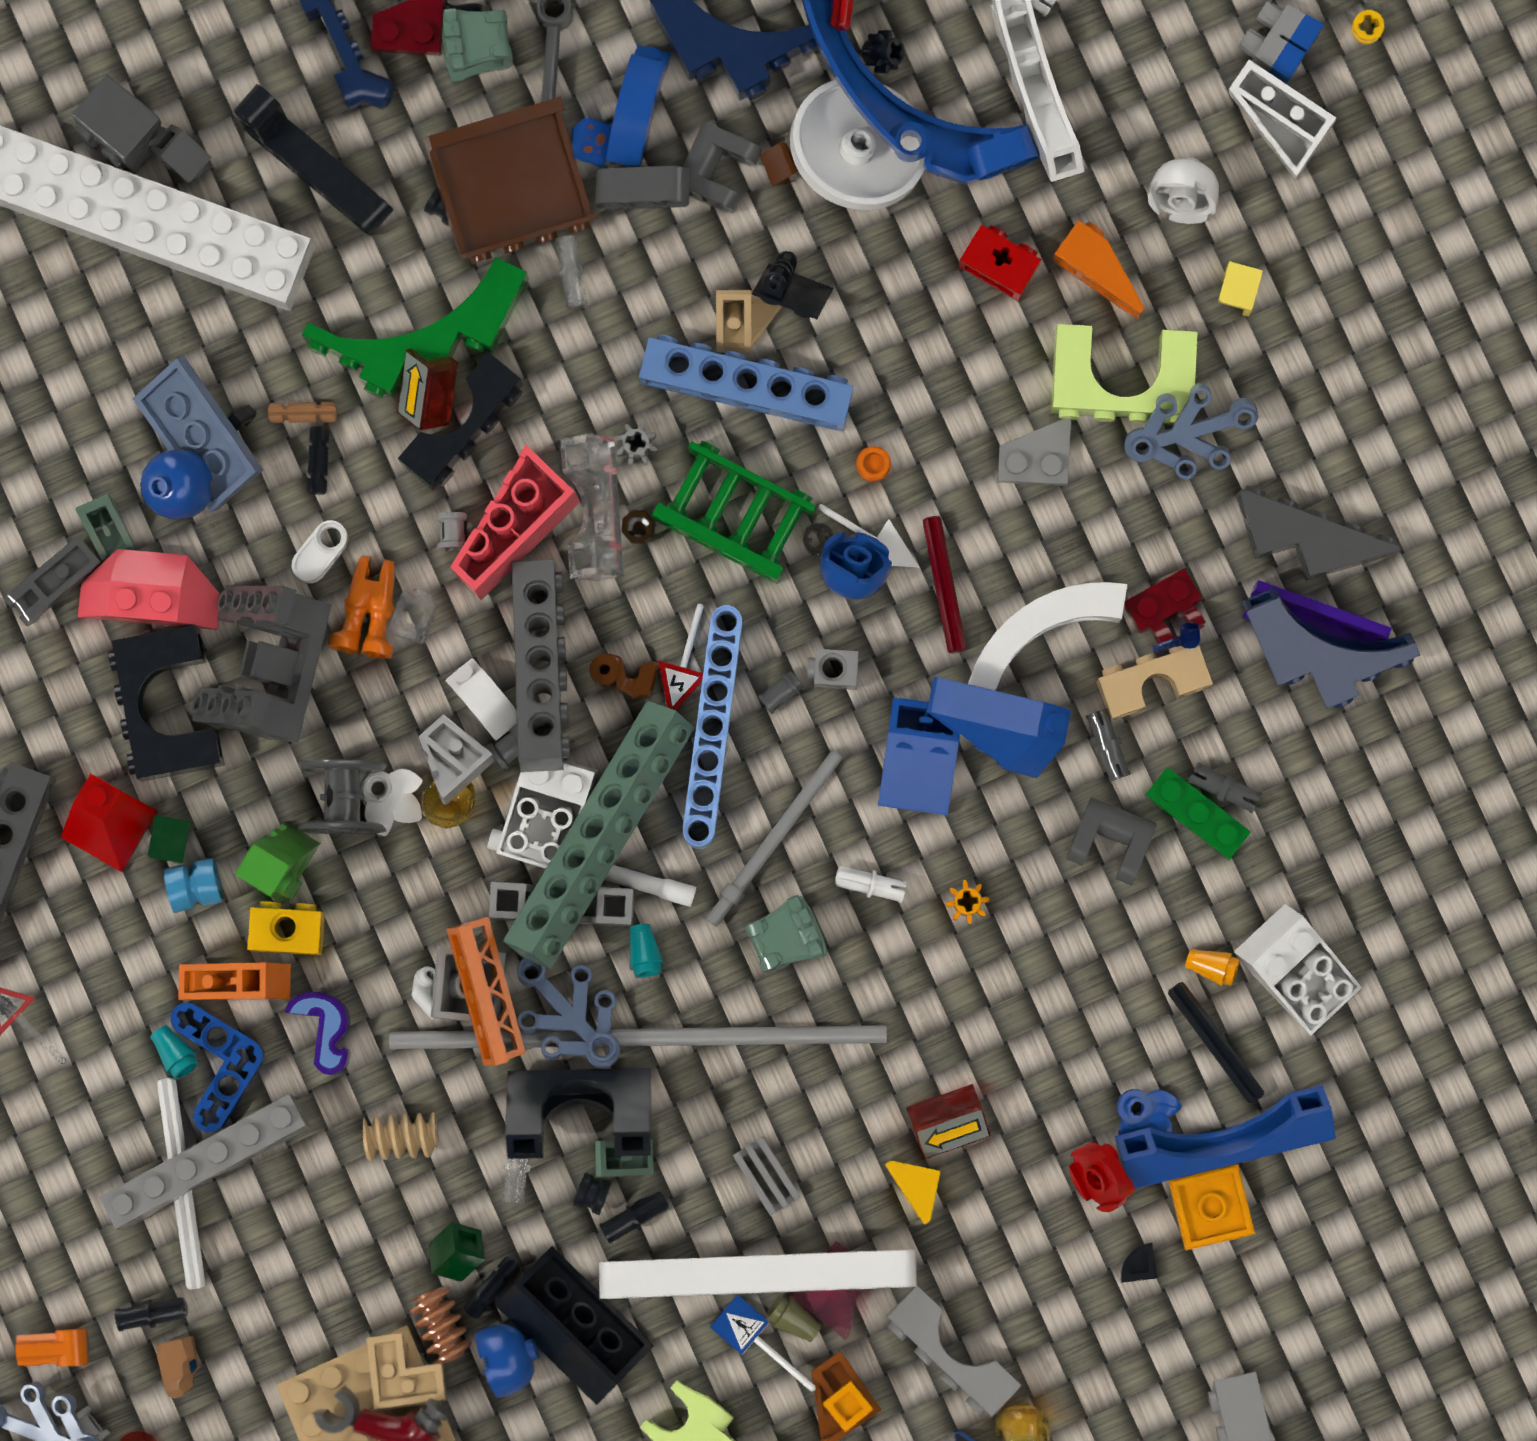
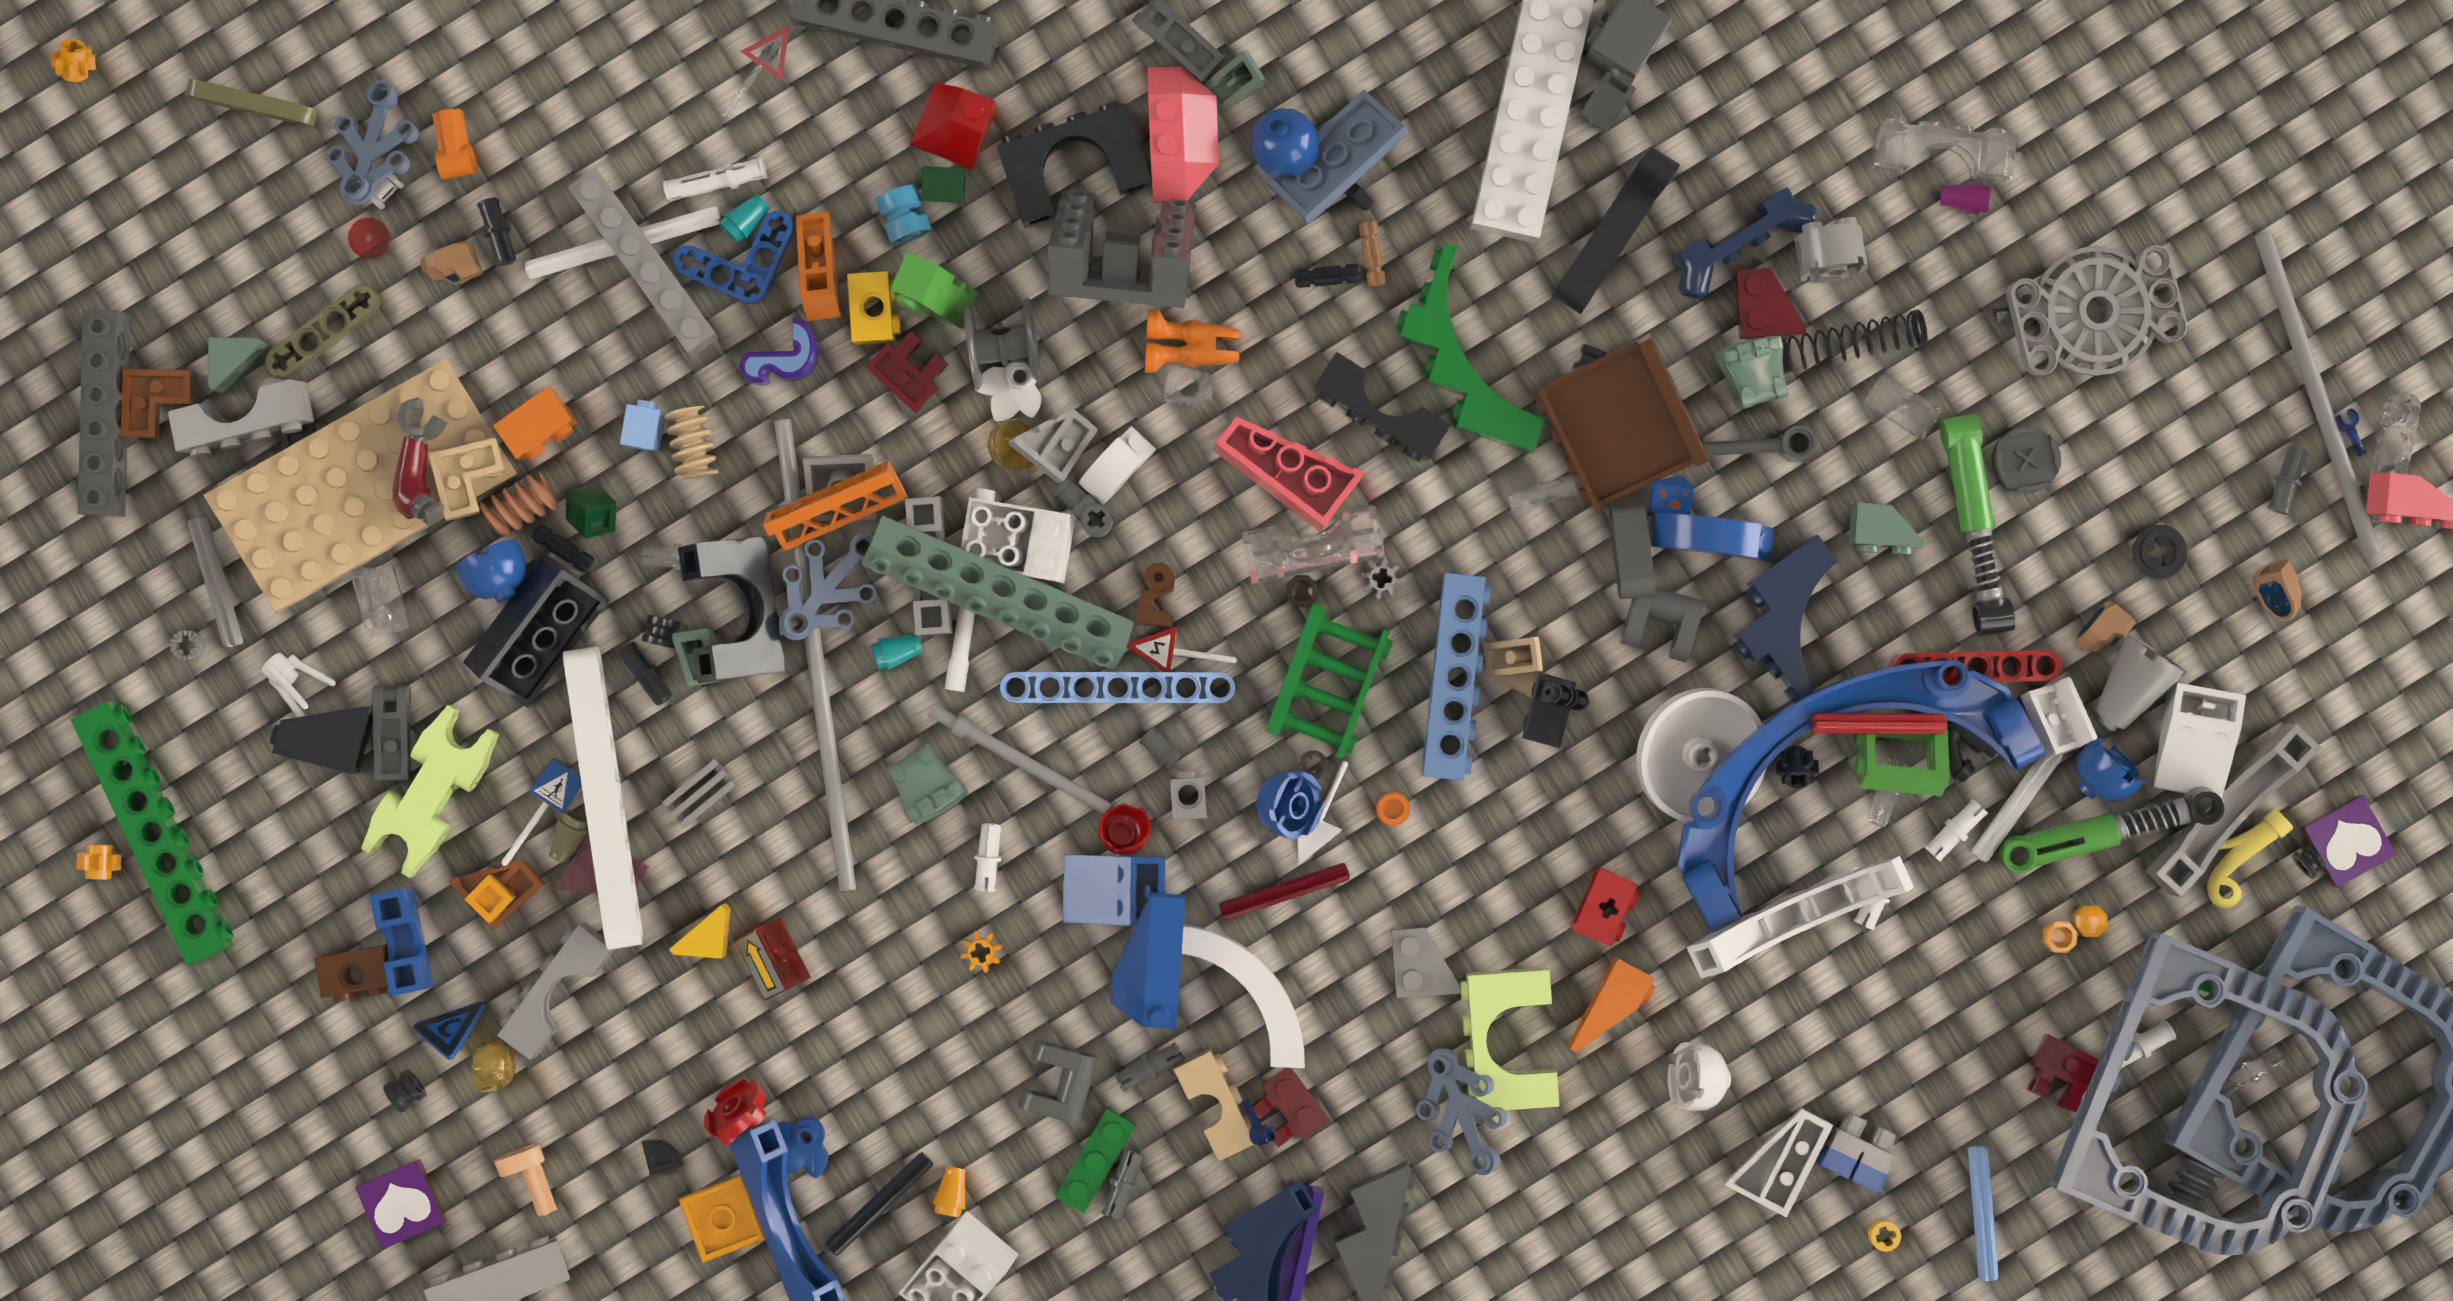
camera: 80 degrees right, 5 degrees up
white piece [292,520,349,584] -> none
clear red panel [397,349,458,430] -> none
white arm [411,966,436,1021] -> none
light grey bush [436,512,467,552] -> none
dark grey brick [512,559,570,772] -> none
reddish brown slope [759,141,798,187] -> none
light yellow panel [1218,261,1263,317] -> none
none -> orange brick [493,386,578,462]
none -> light nougat piece [494,1143,557,1216]
none -> light blue brick [620,400,666,452]
none -> white pin [663,157,767,202]
none -> dark red plate [866,331,949,413]
none -> red hair [1098,803,1151,856]

